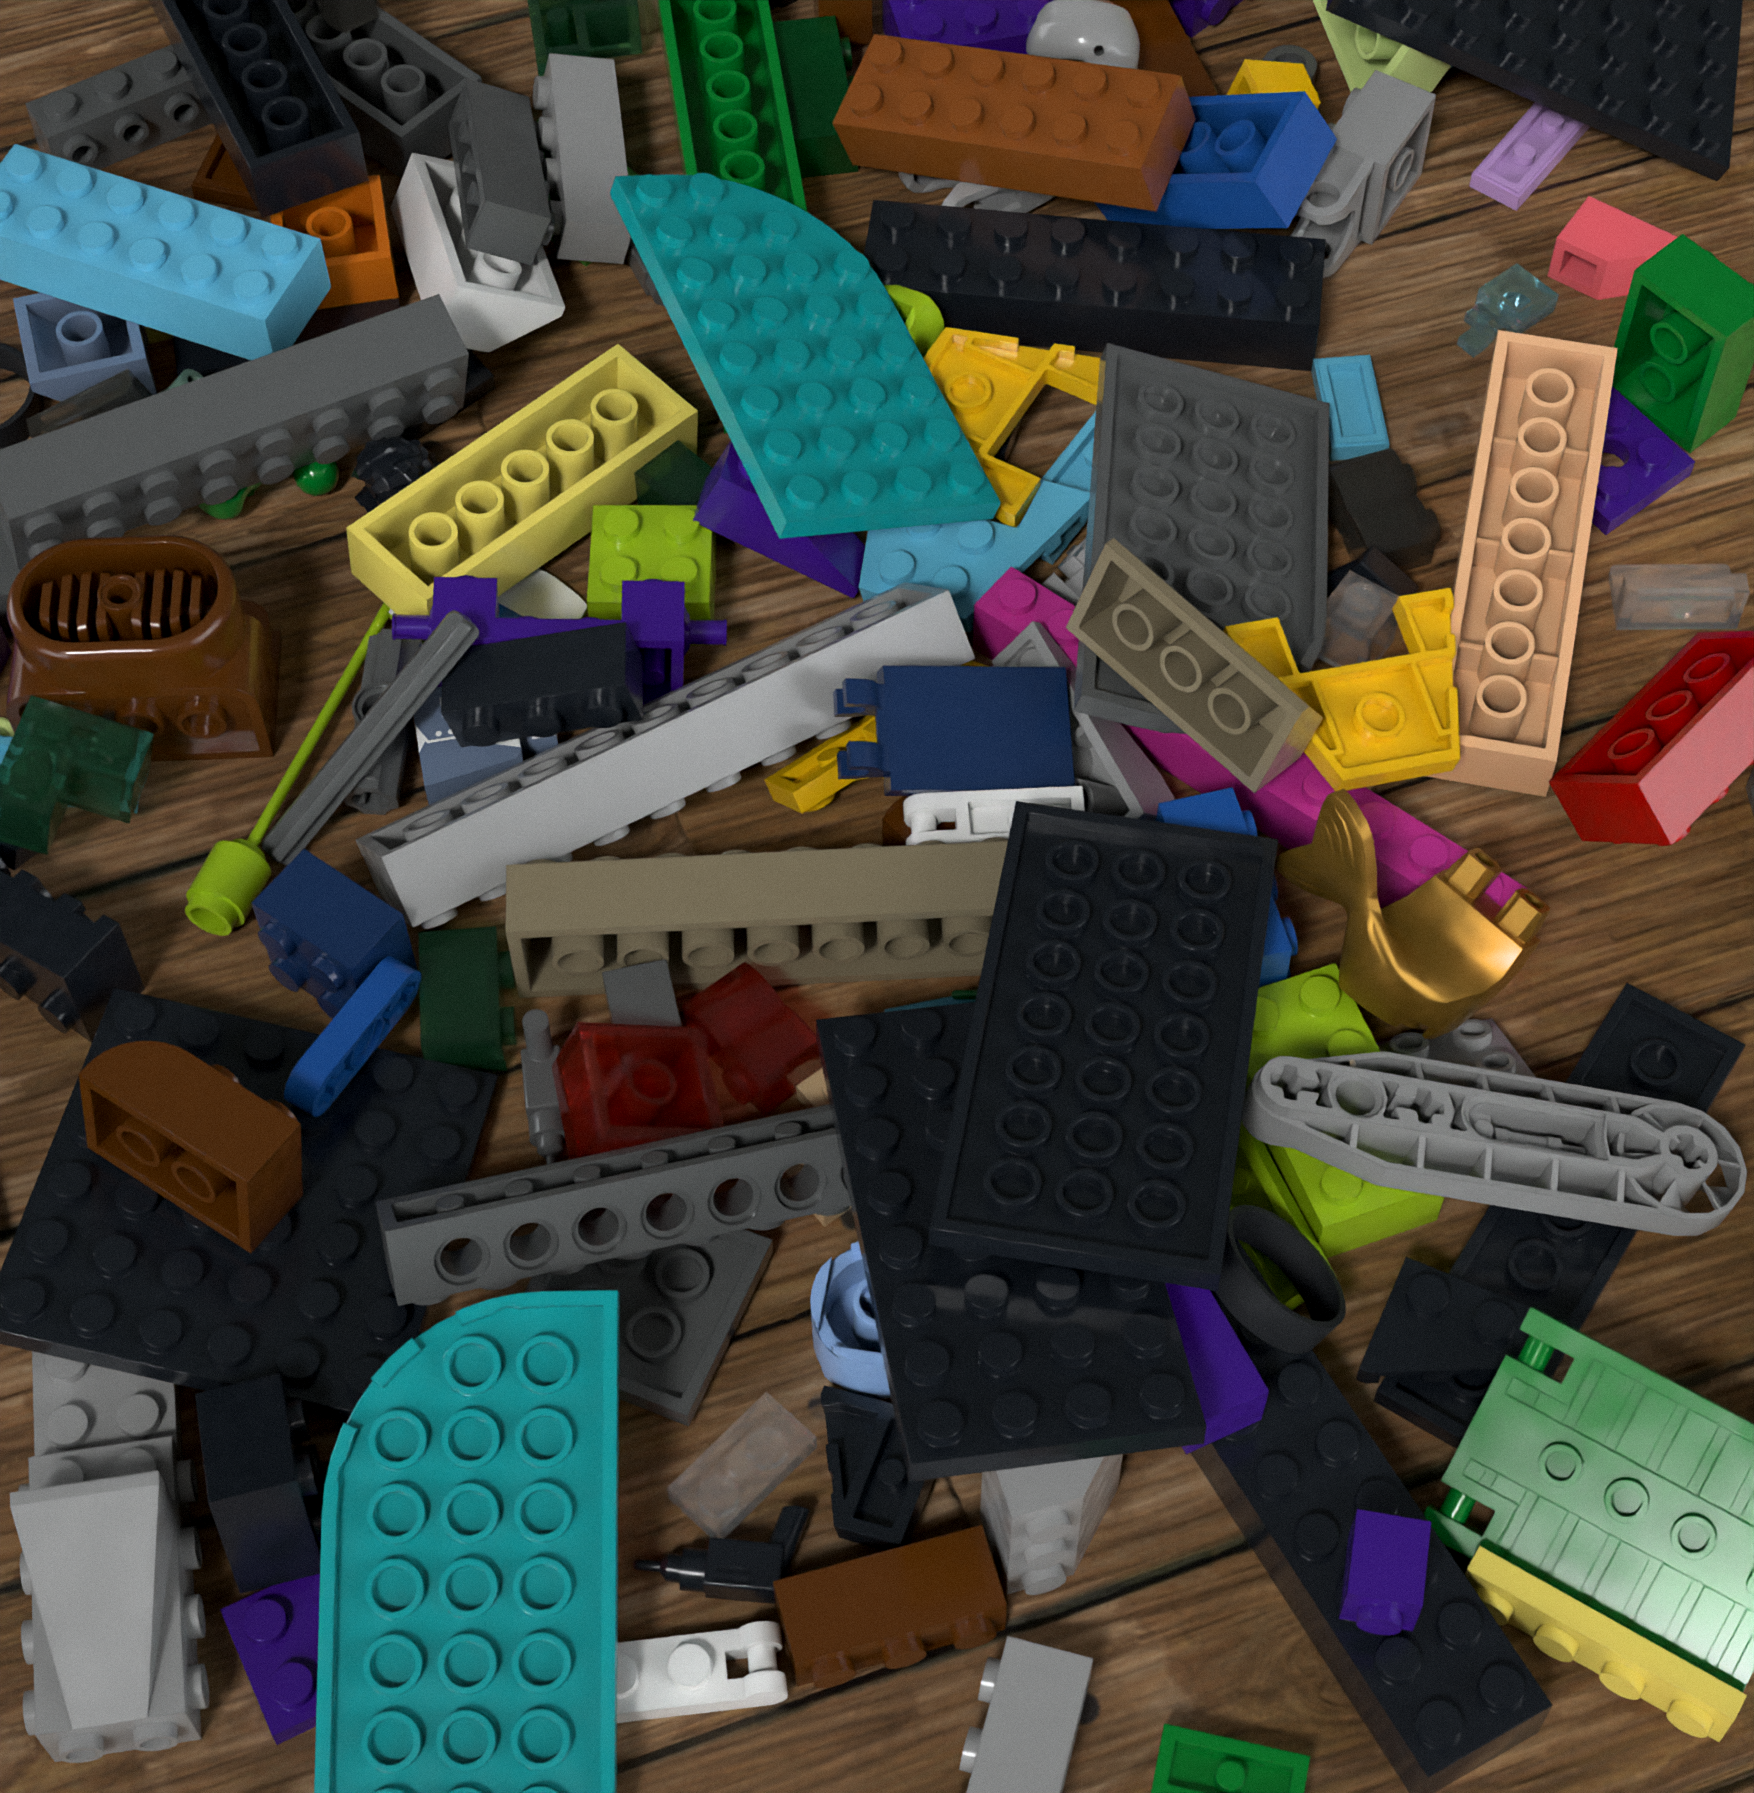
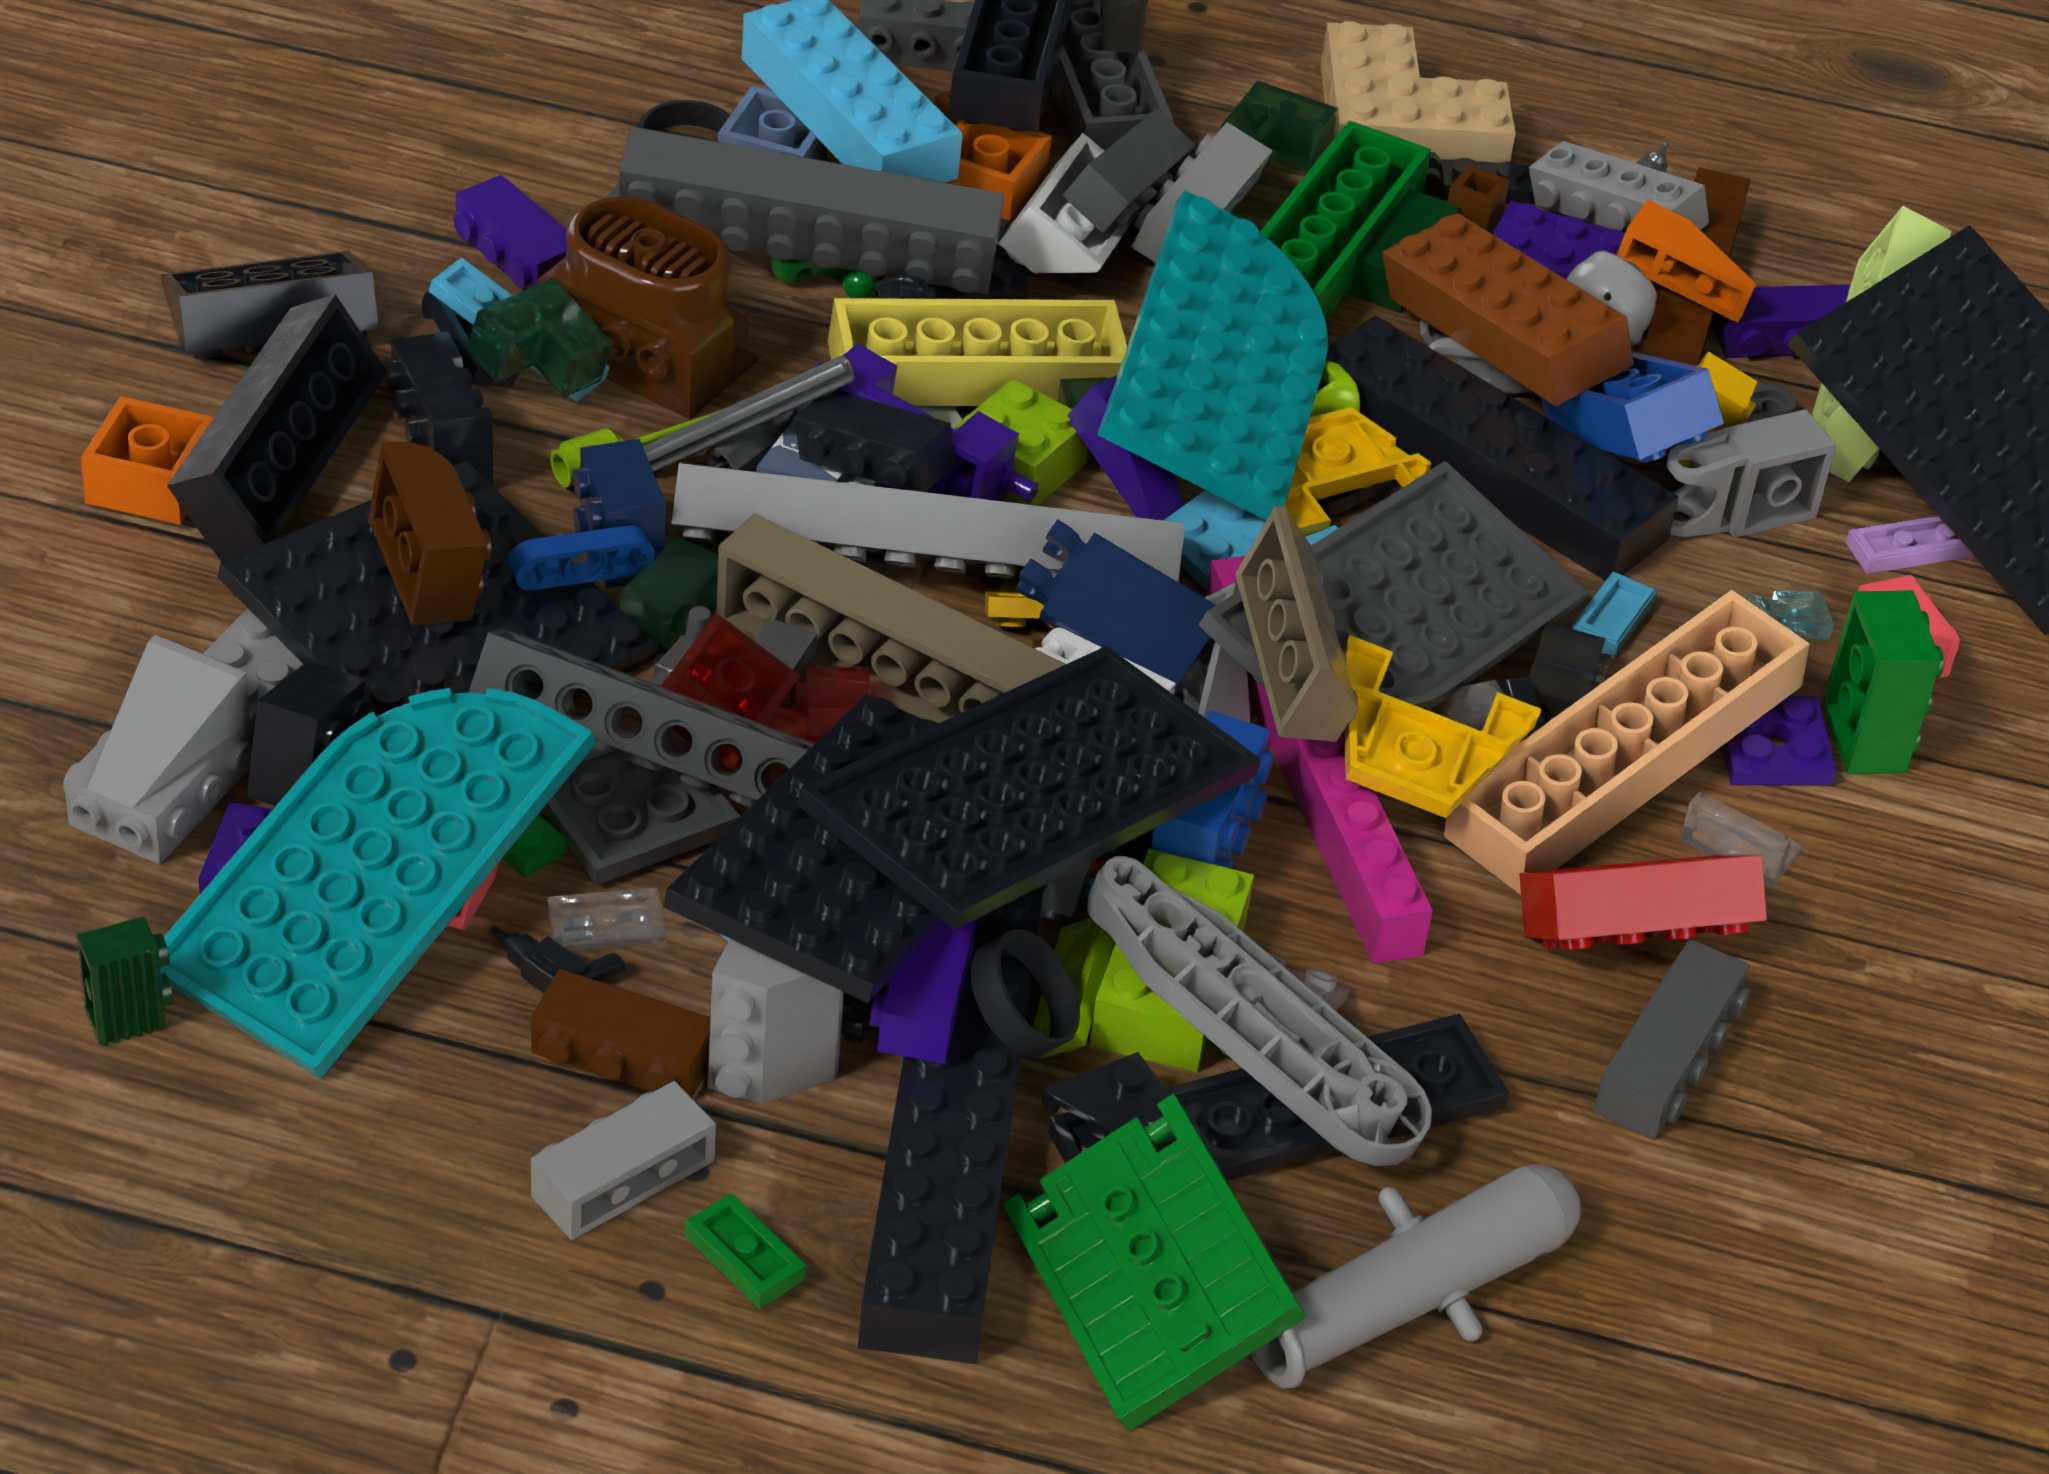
camera: 30 degrees right, 15 degrees down
white plate [617,1621,788,1723] -> none
black wing [821,1385,934,1551] -> none
pearl gold hips [1275,788,1550,1039] -> none
dark purple brick [1339,1509,1431,1635] -> none
light yellow plate [1464,1546,1747,1742] -> none

